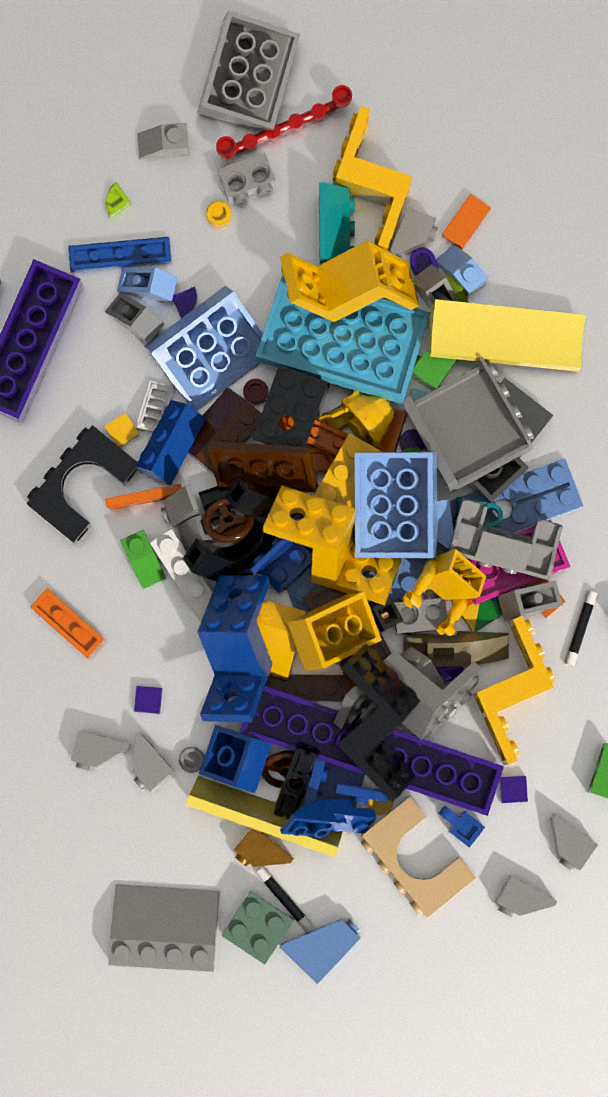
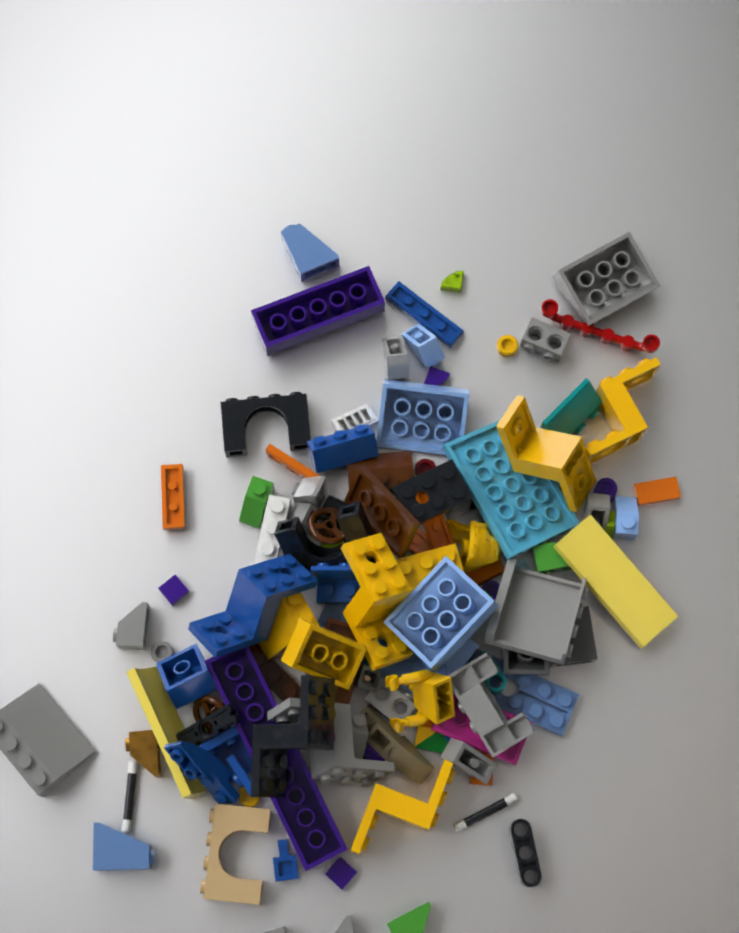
camera: 45 degrees right, 10 degrees down
light grey slope [71,730,131,771] -> none
yellow tile [104,413,140,448] -> none
light grey slope [137,123,190,159] -> none
sand green brick [221,890,294,965] -> none
light grey slope [389,207,438,257] -> none

